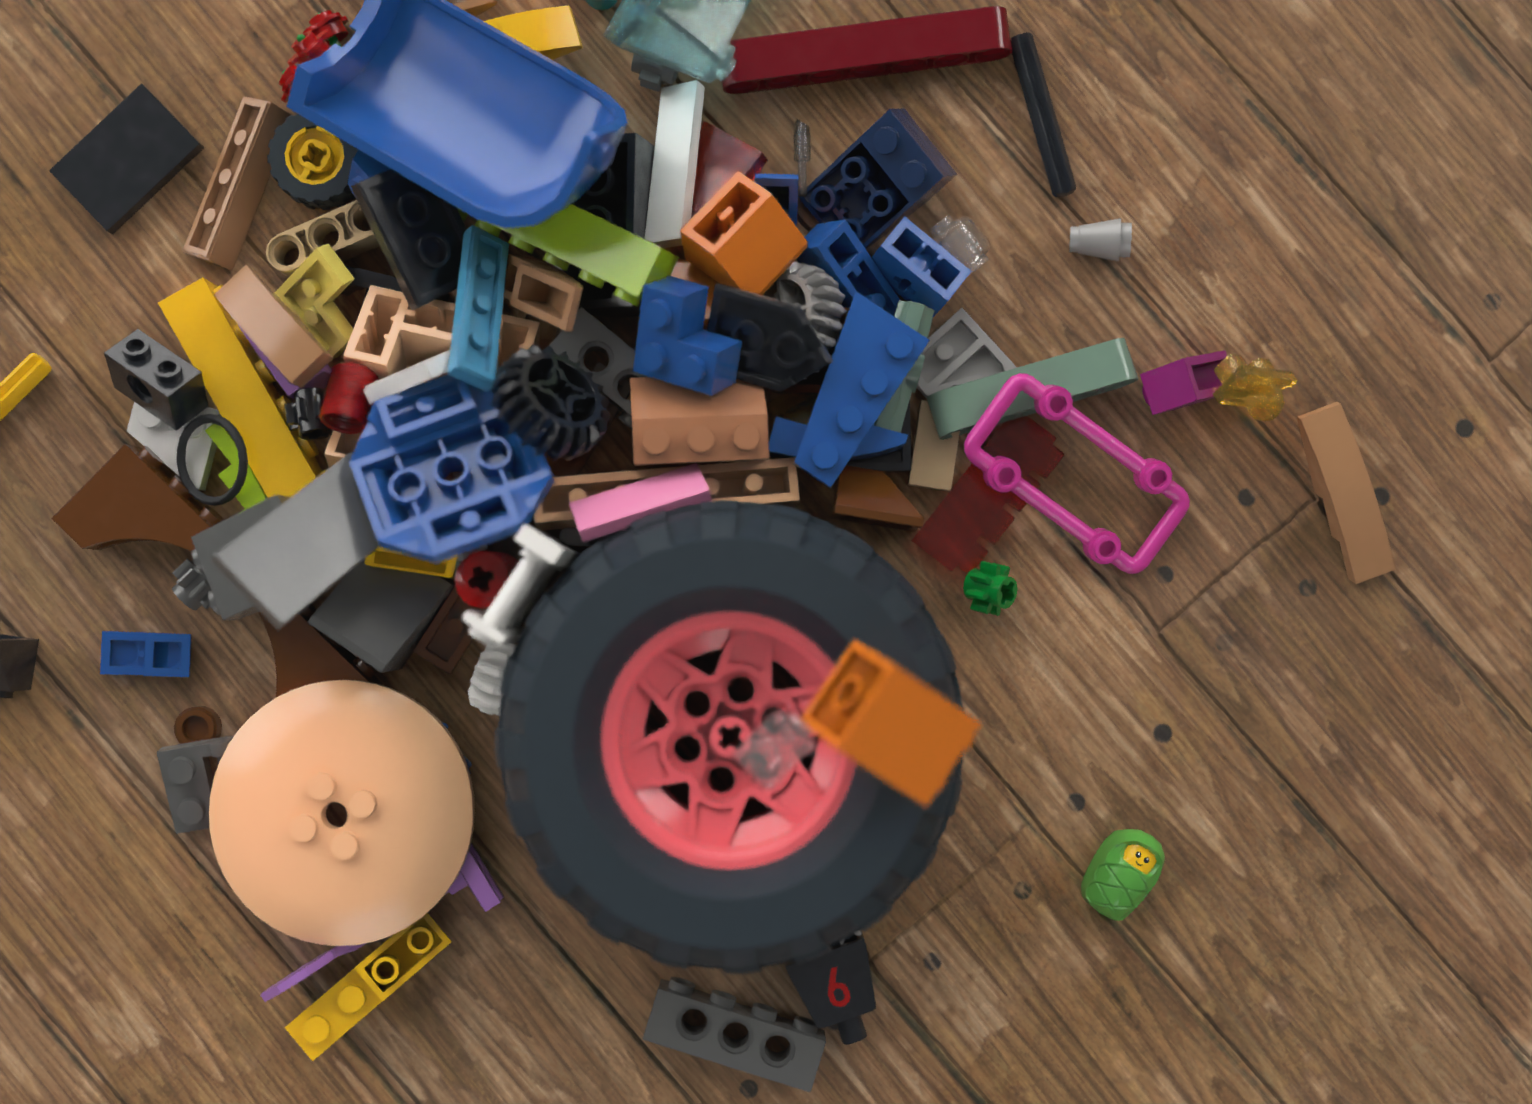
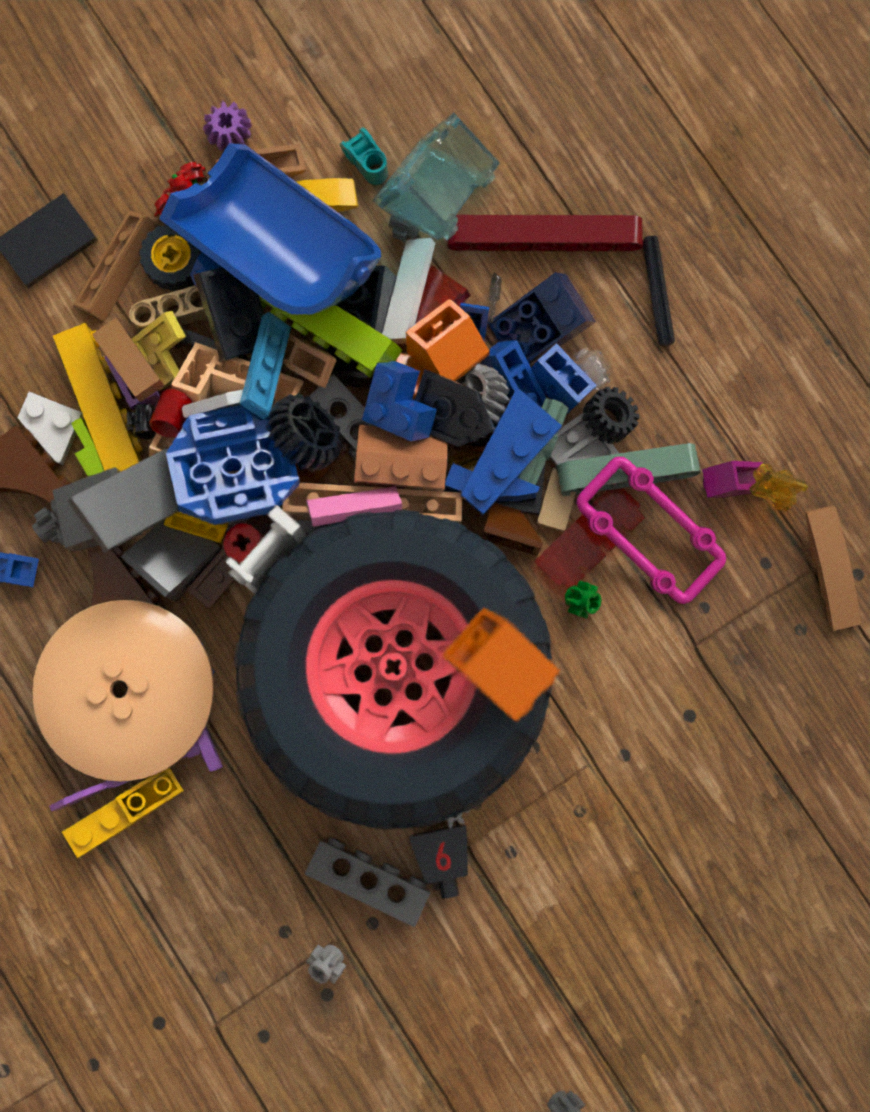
camera: 10 degrees right, 5 degrees down
black brick [104,329,209,431] -> none
dark grey plate [156,736,234,834] -> none
reddish brown tile [174,706,222,744] -> none
black tyre [176,414,248,506] -> none
white gear [468,641,516,715] -> none
clear bracket [731,711,817,790] -> none
light grey cone [1069,218,1132,262] -> none
bright green piece [1081,829,1165,921] -> none
none -> black tyre [582,386,639,444]

